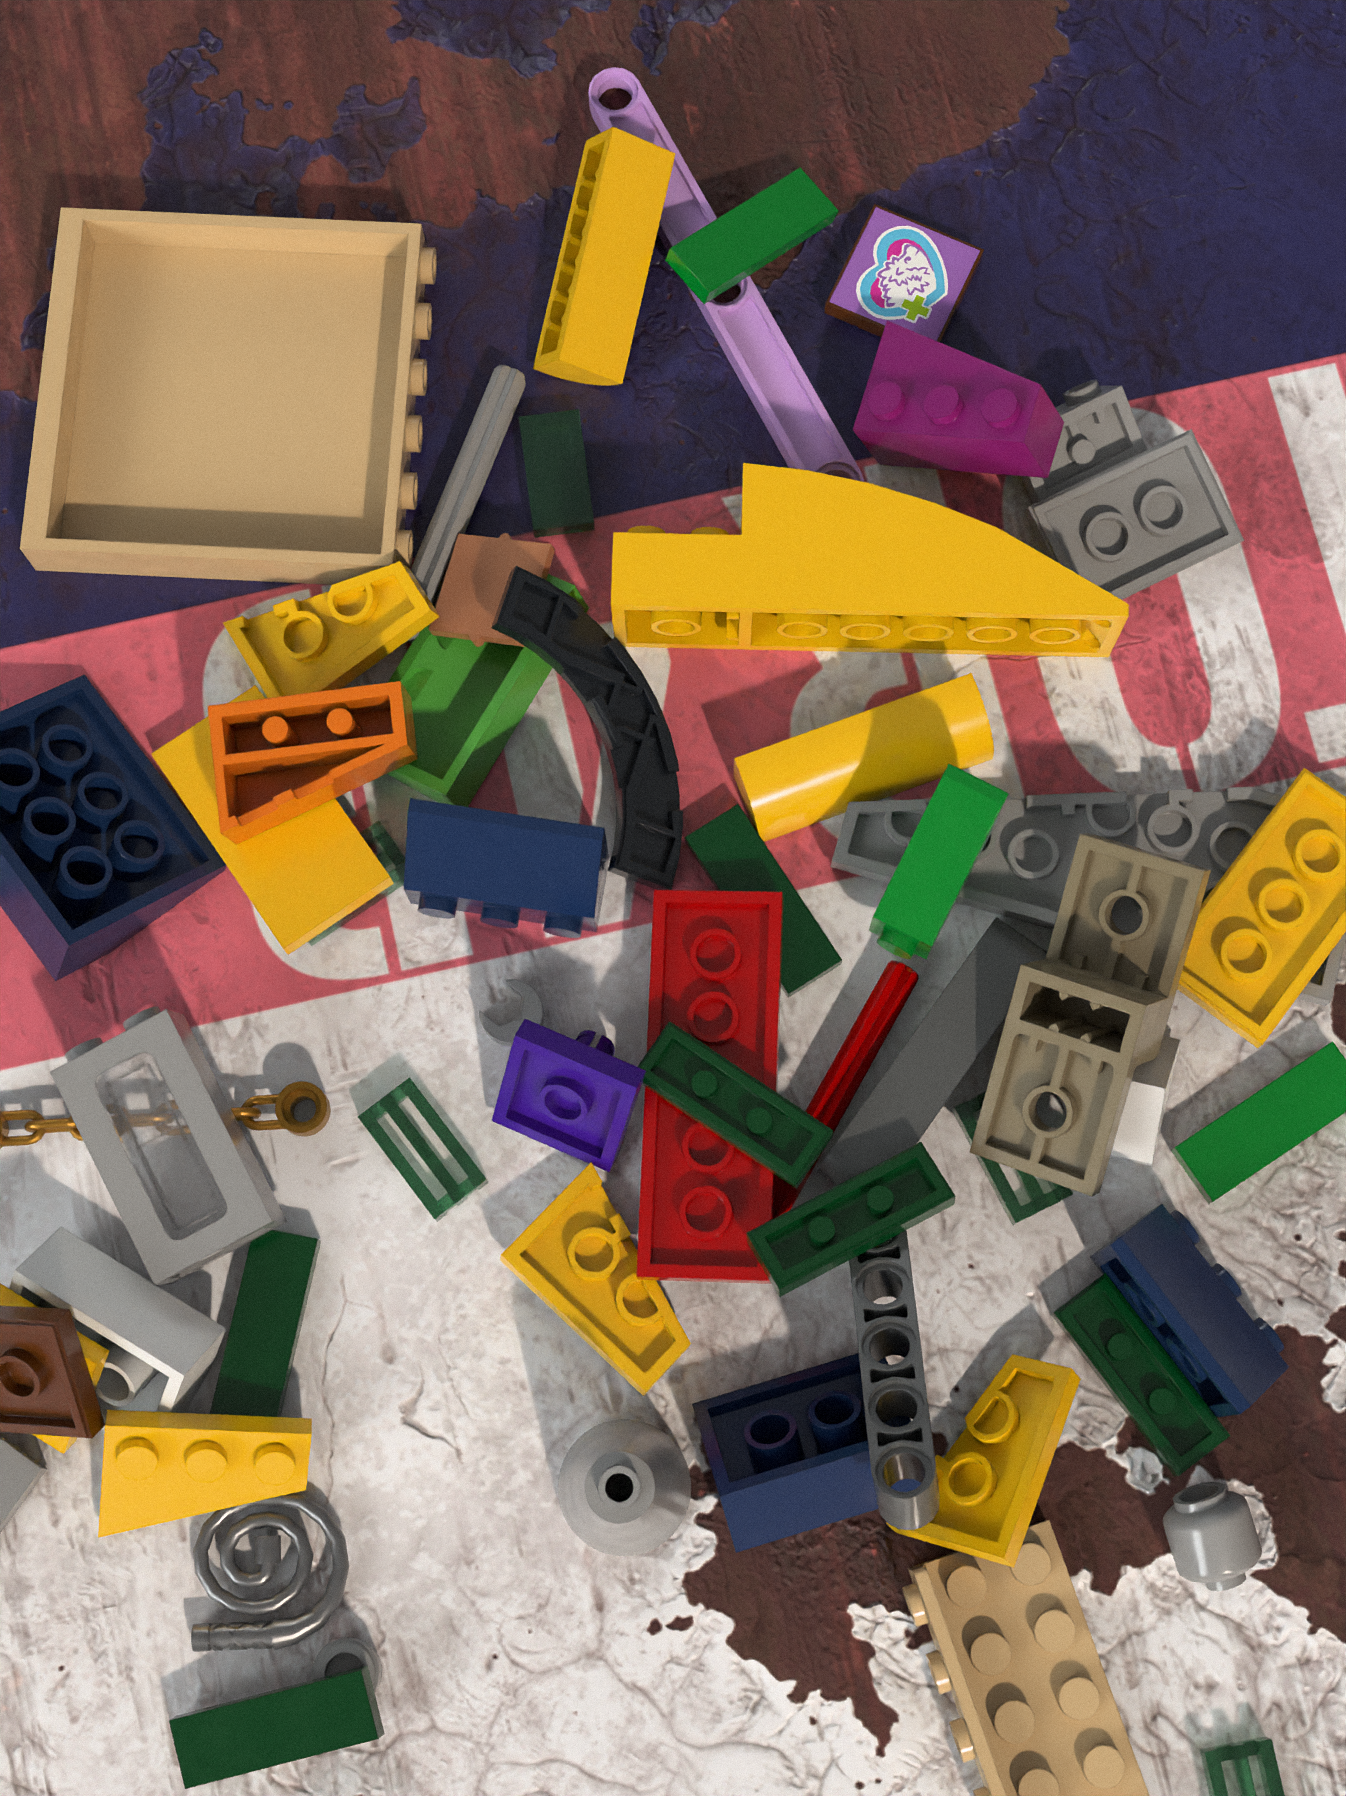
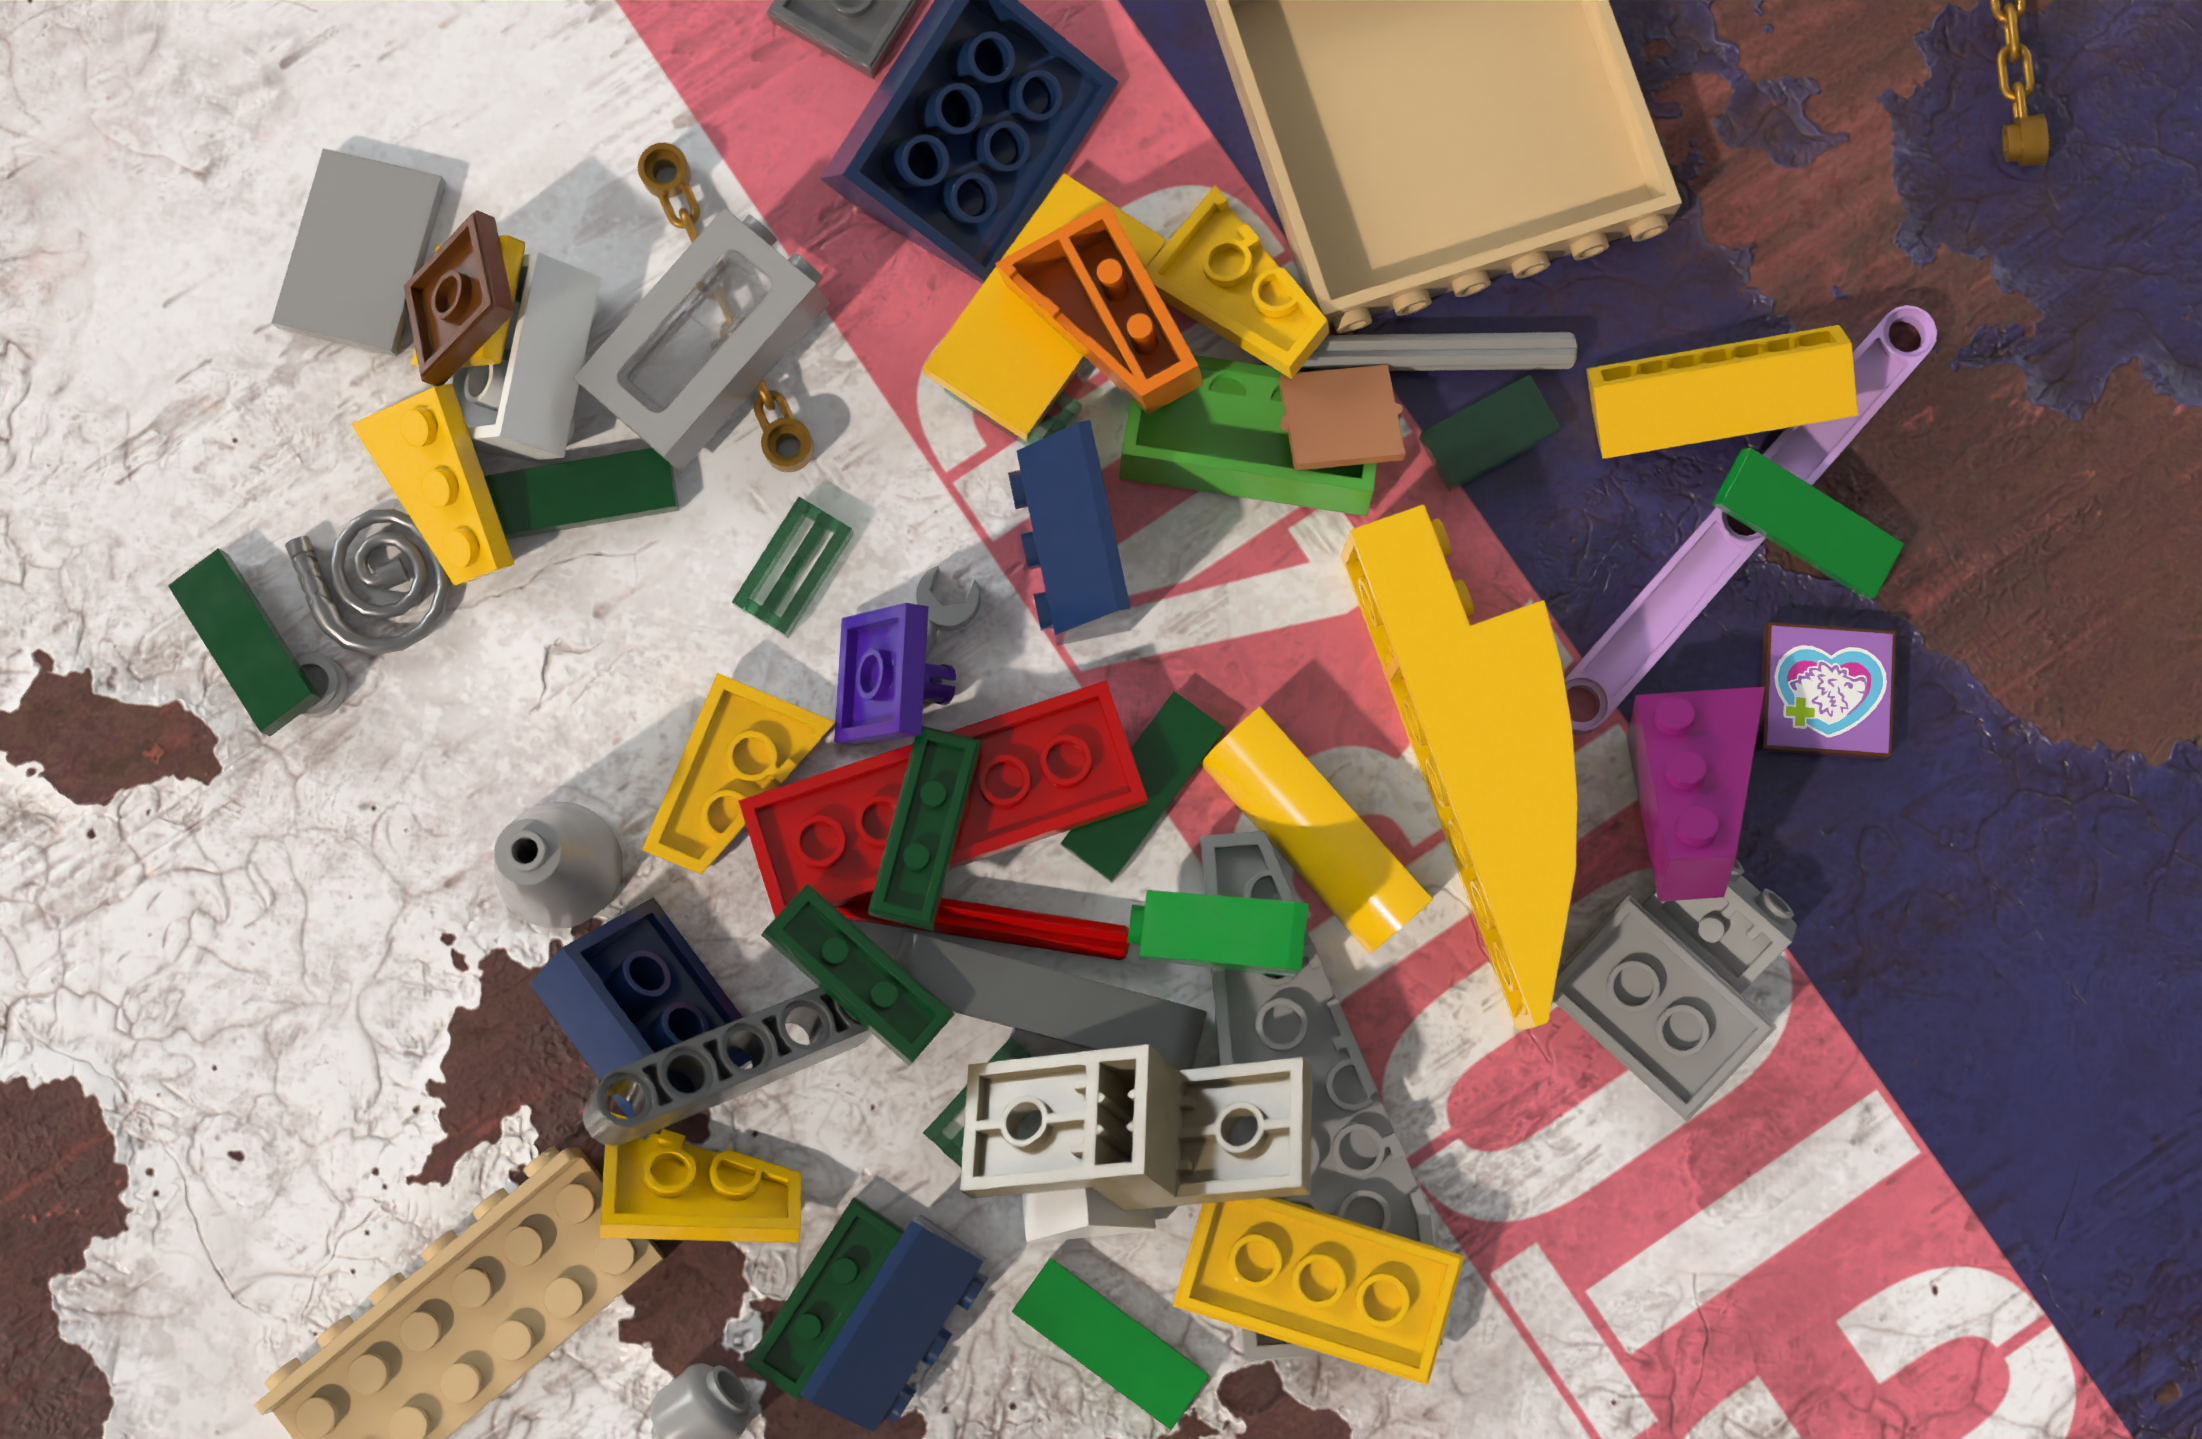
camera: 70 degrees right, 5 degrees up
black tile [491,566,683,890] -> none

